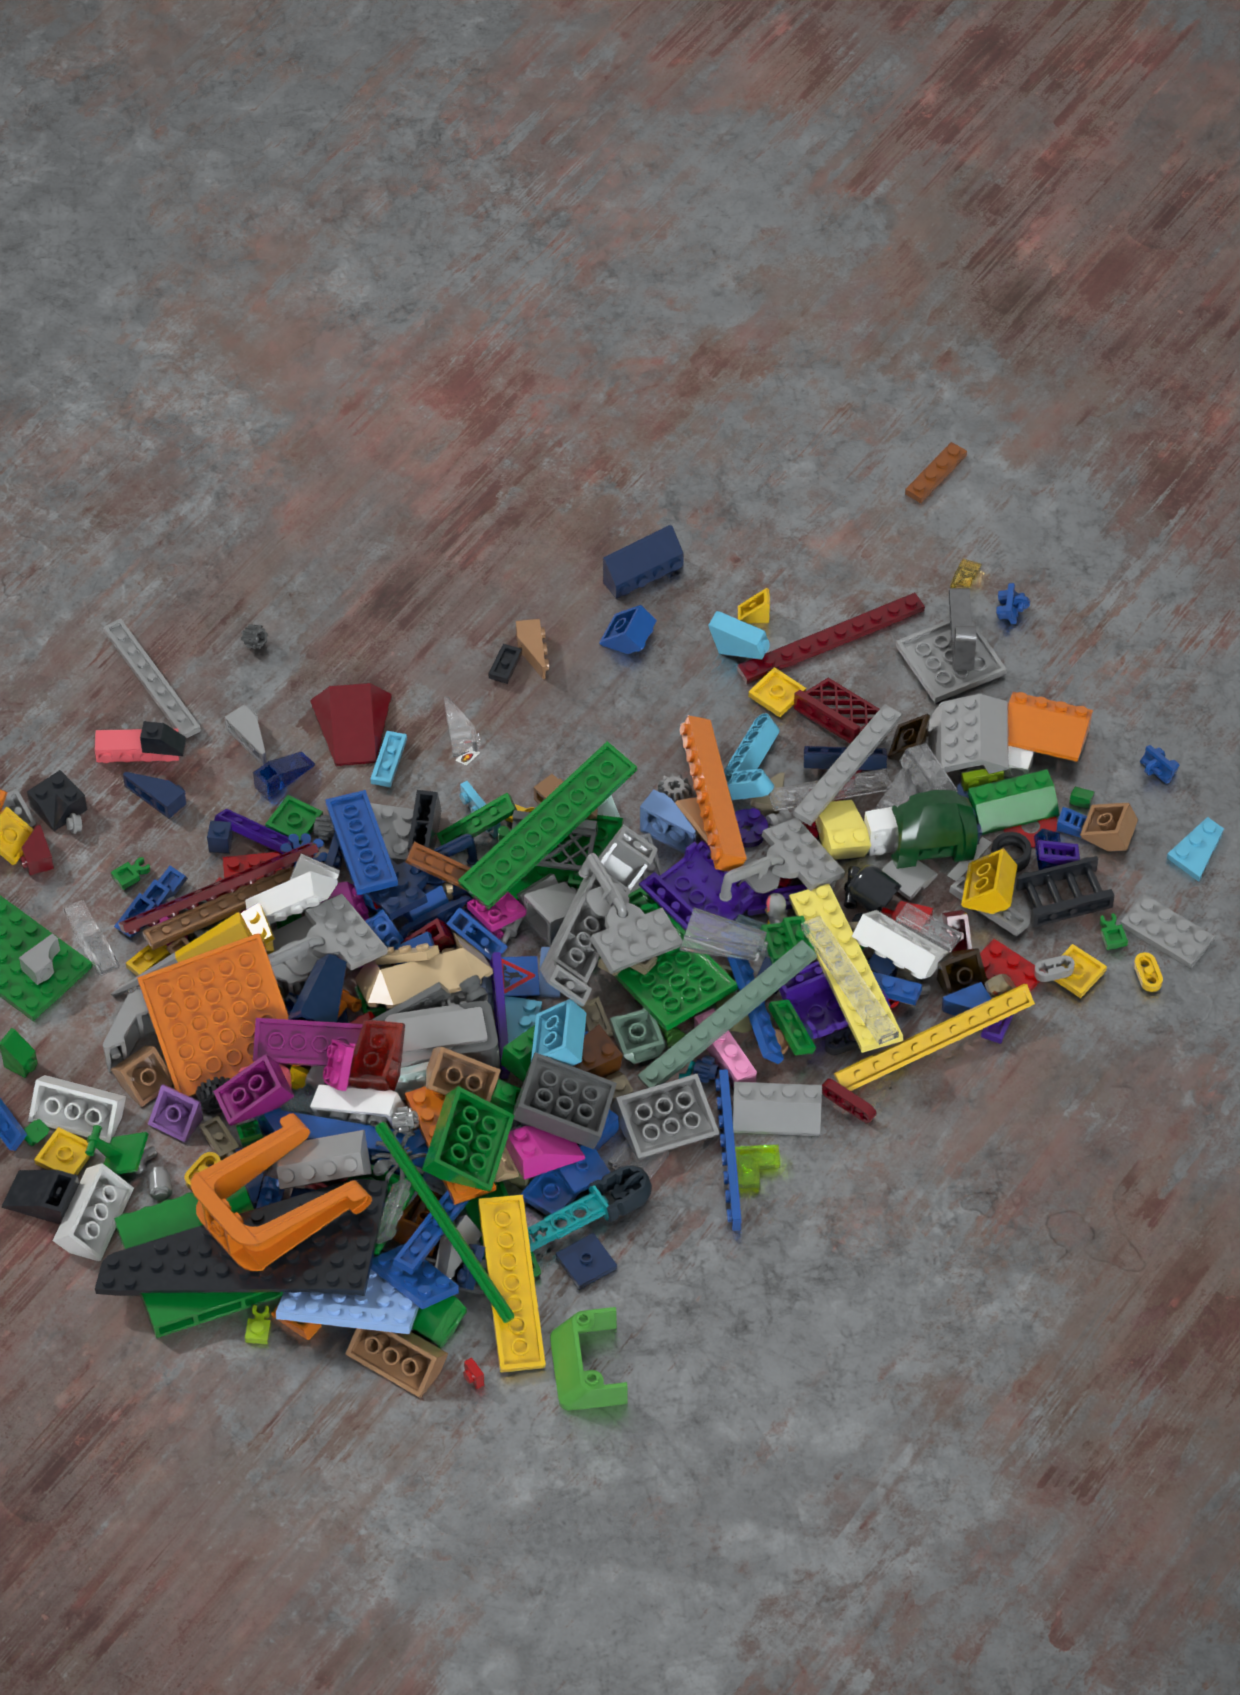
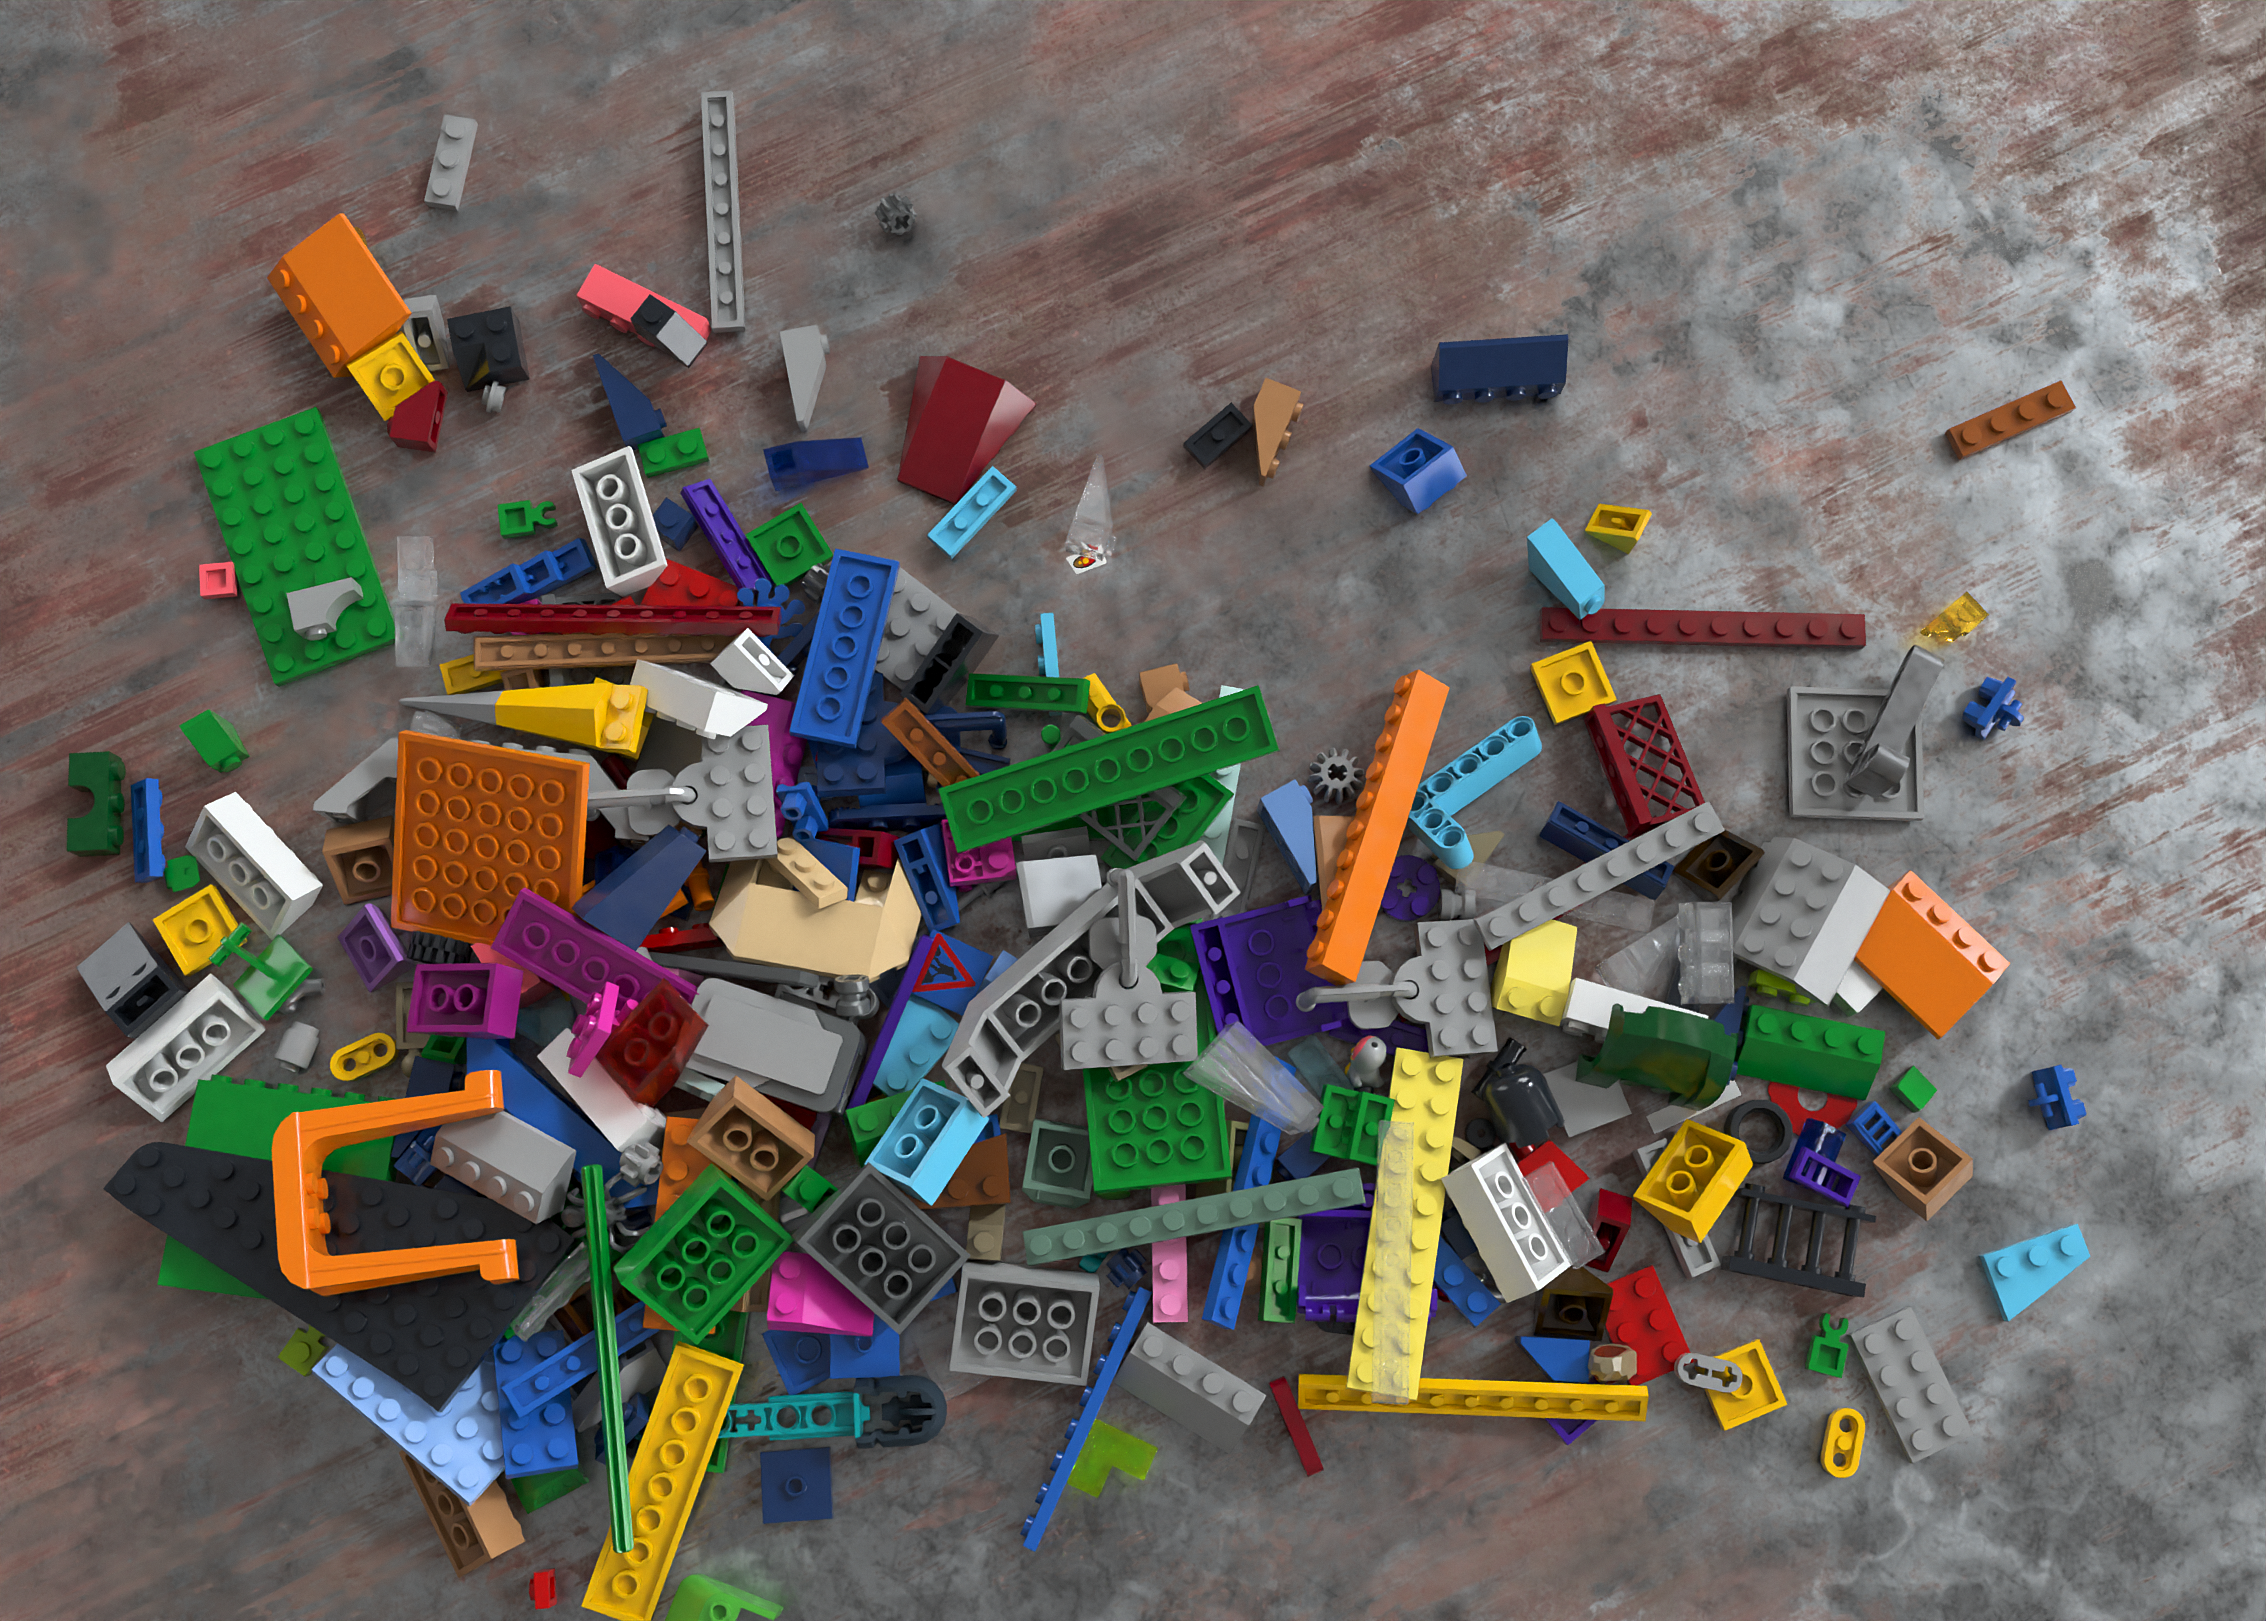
camera: 25 degrees right, 25 degrees up
none -> white slope [571,446,667,597]
none -> green plate [638,427,710,478]

